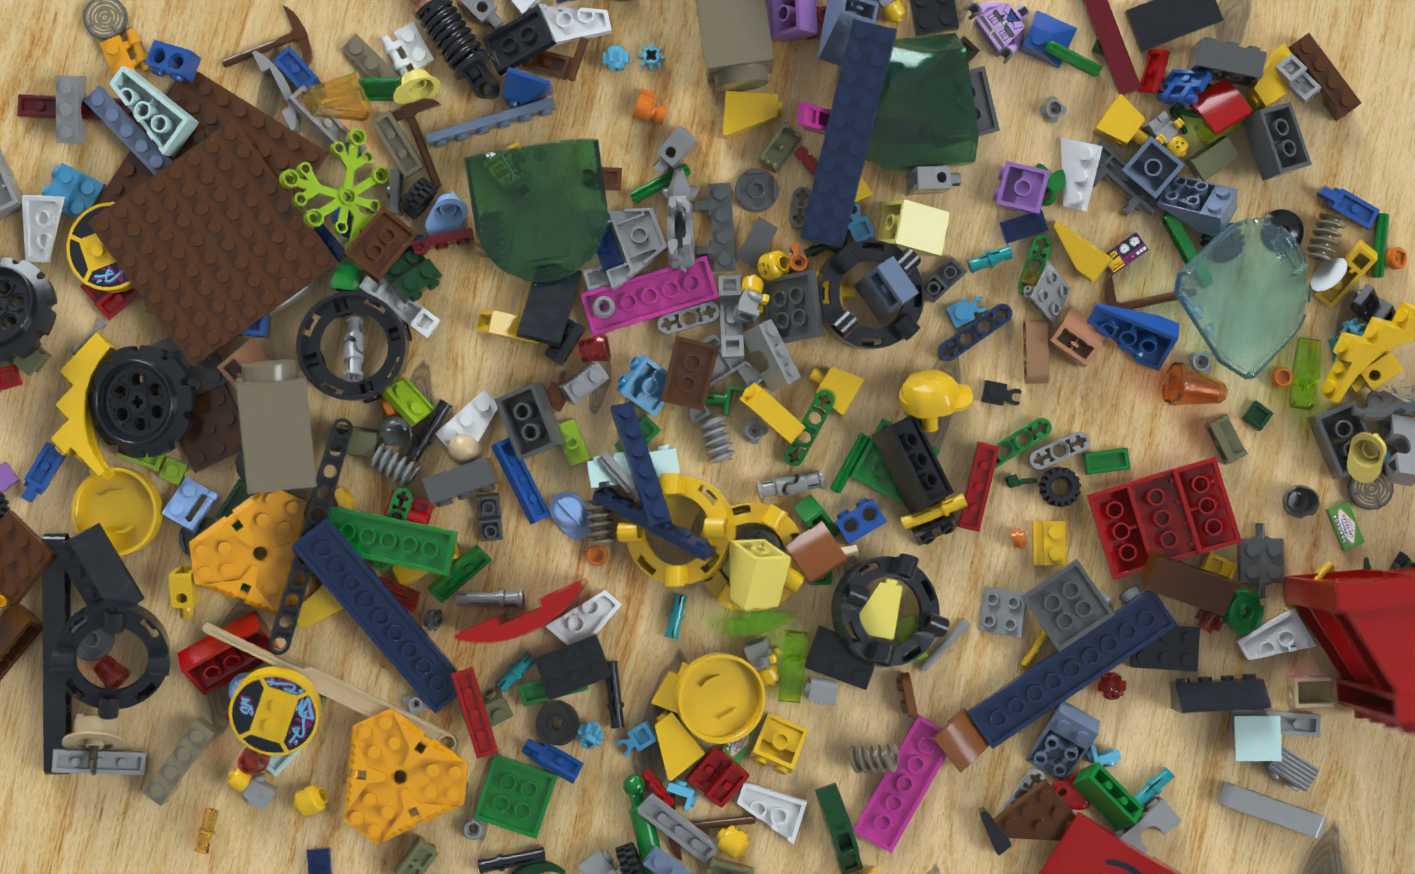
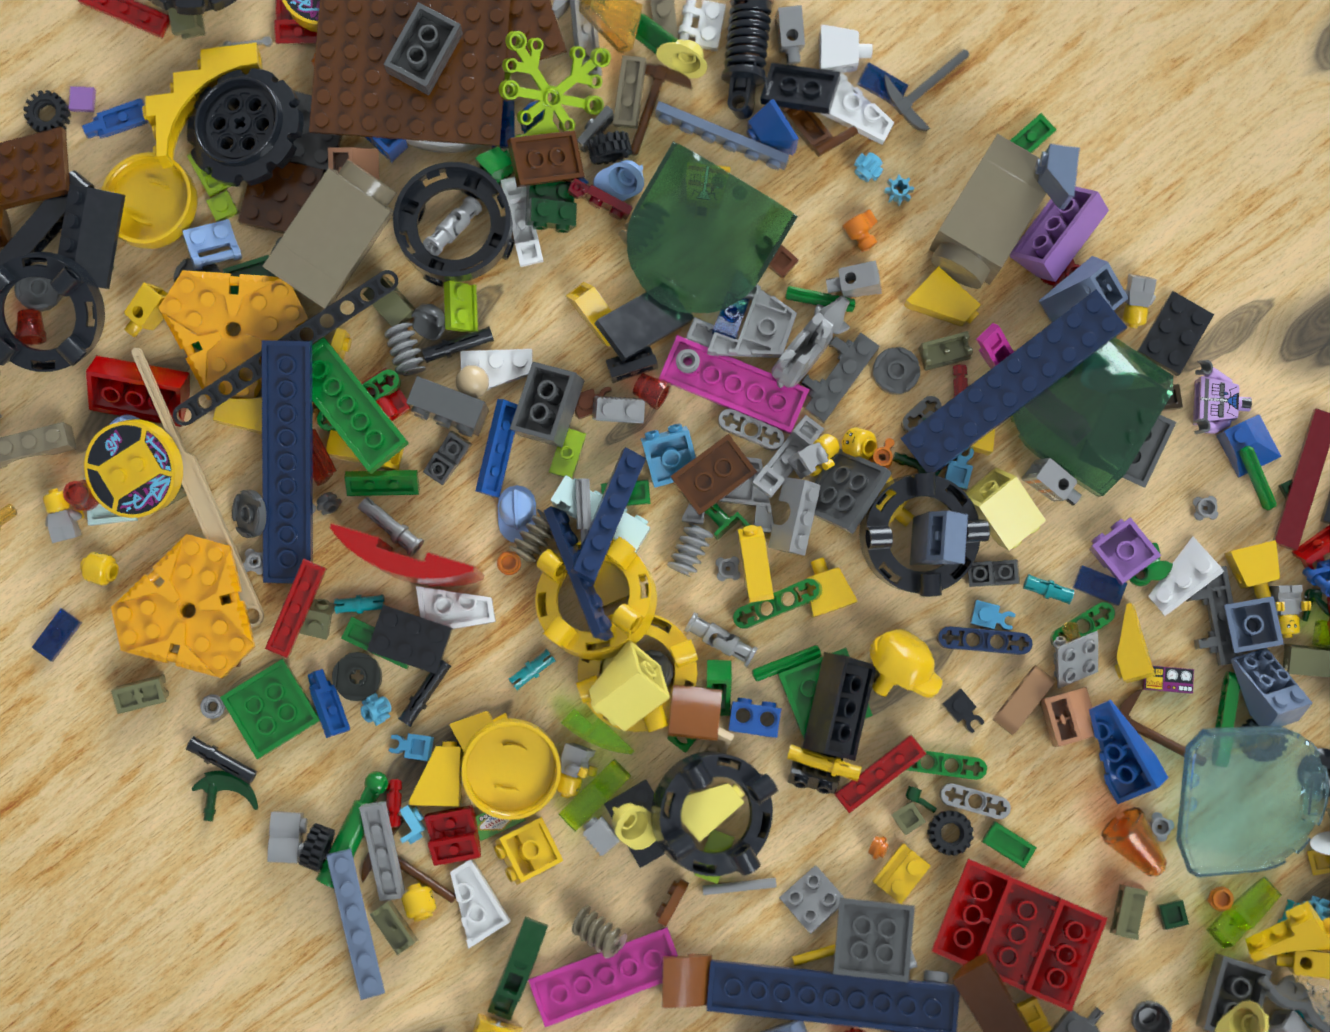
camera: 40 degrees right, 5 degrees down
orange tile [381,397,398,416] -> none
dark grey slope [736,217,778,268] -> none
none -> dark grey tile [232,490,267,538]
none -> dark grey brick [384,2,463,95]
none -> light yellow piece [612,803,656,850]
none -> olive plate [891,801,926,835]

